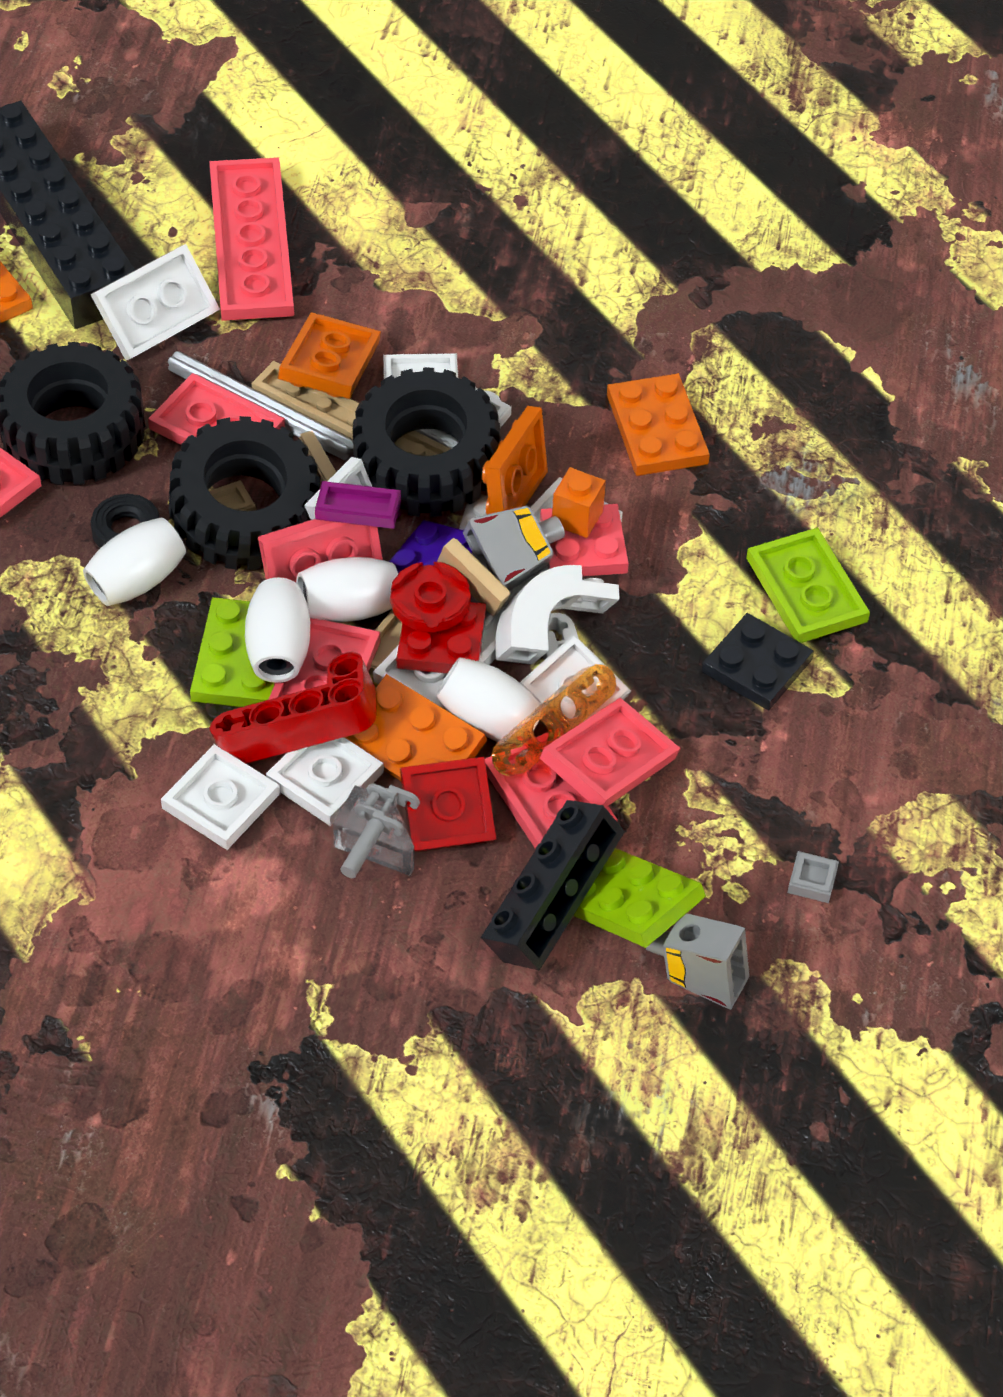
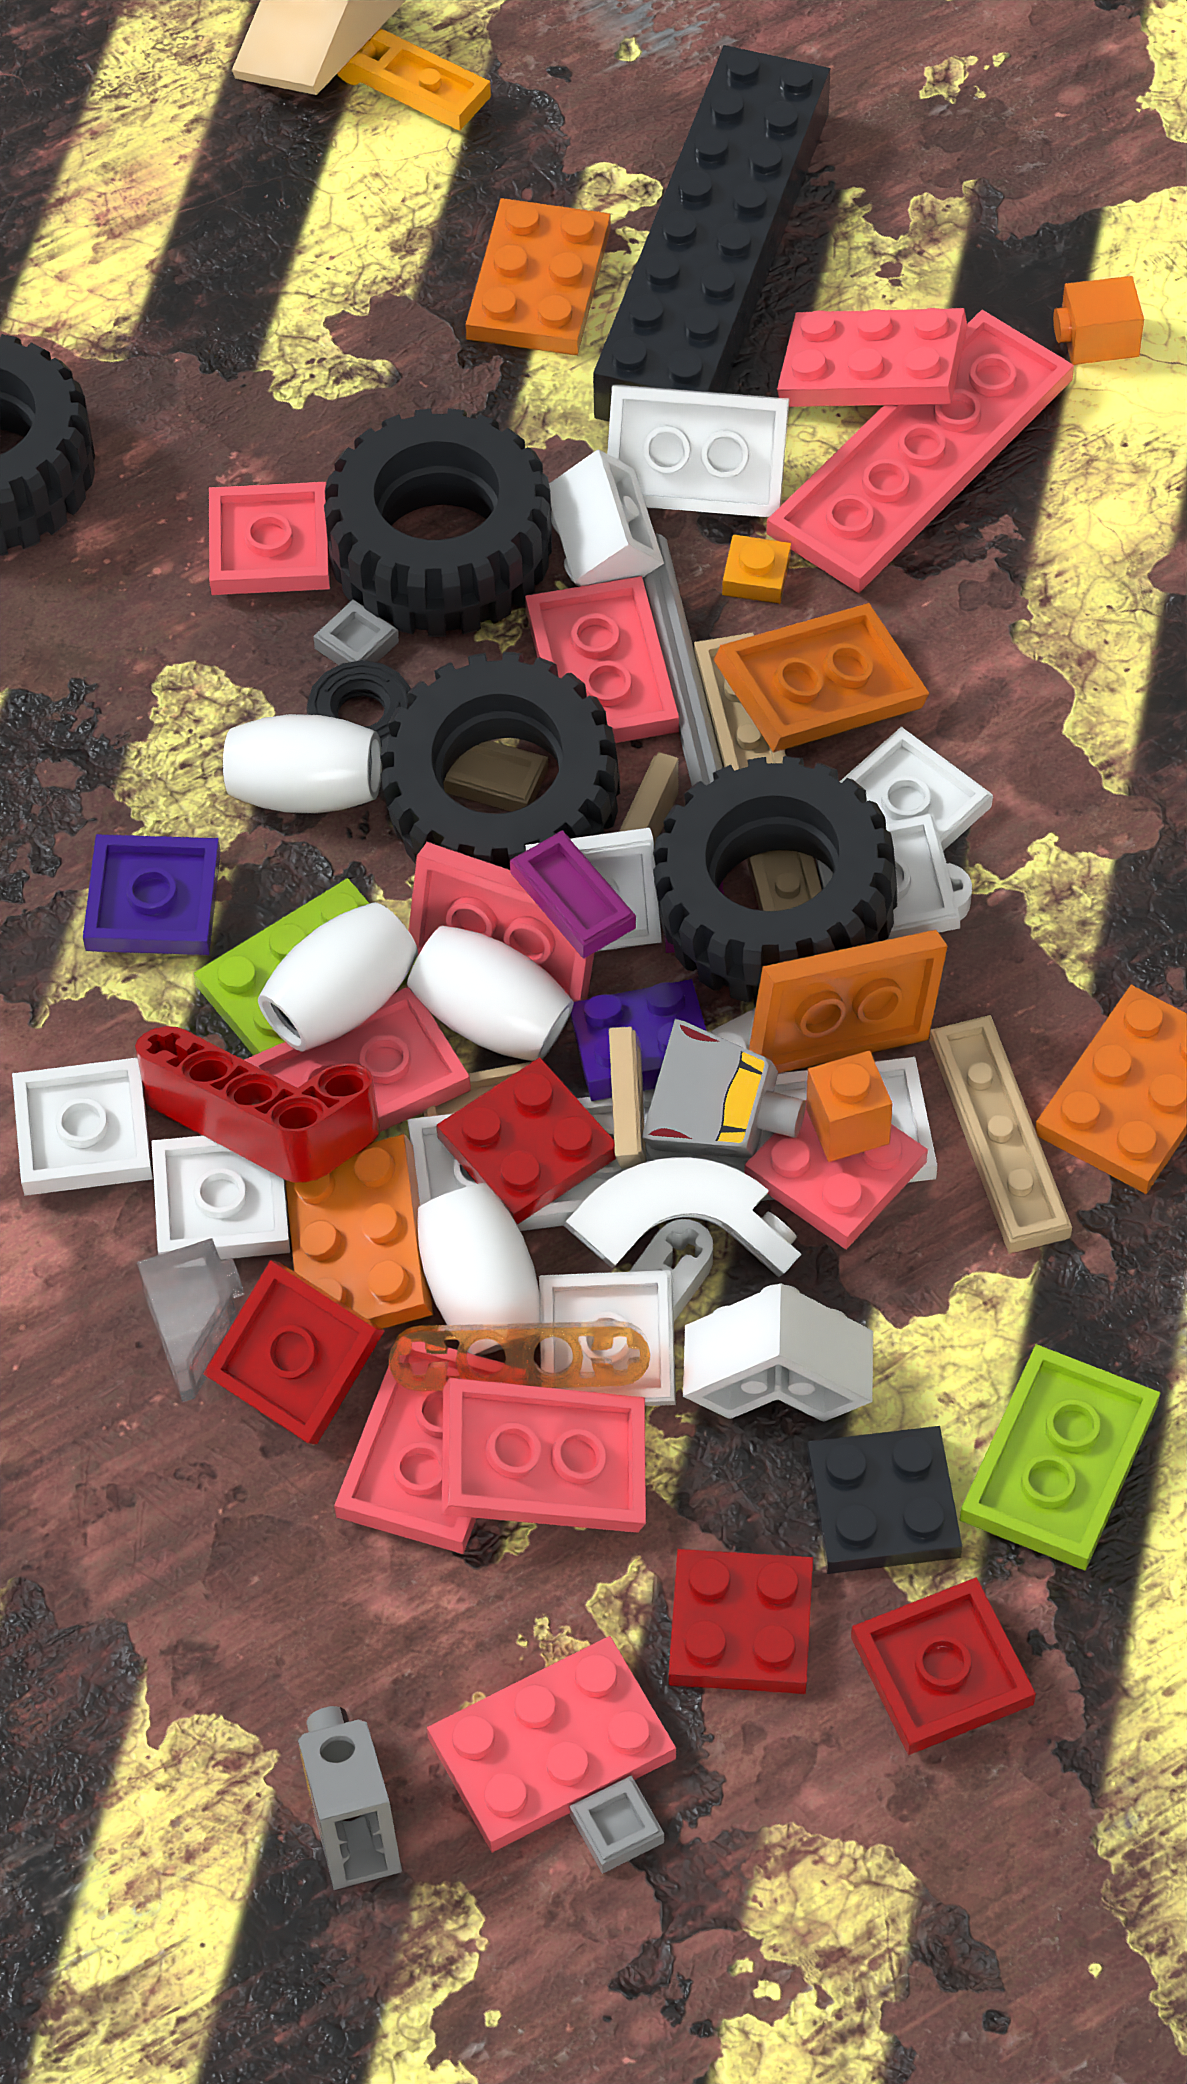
camera: 50 degrees right, 5 degrees up
light grey piece [340,784,420,878] -> none
red tile [390,562,471,633] -> none
black brick [480,800,625,971] -> none
lime plate [574,848,706,948] -> none
none -> dark purple plate [83,834,221,955]
none -> light grey tile [313,600,399,665]
none -> coral plate [427,1636,676,1853]
none -> white brick [549,449,664,587]
none -> red plate [669,1549,813,1694]
none -> white brick [683,1283,873,1422]
none -> light orange plate [722,535,791,604]
none -> coral plate [777,308,967,407]
none -> red plate [851,1577,1036,1755]
none -> tan tile [929,1015,1072,1254]
none -> orange brick [1053,276,1144,365]

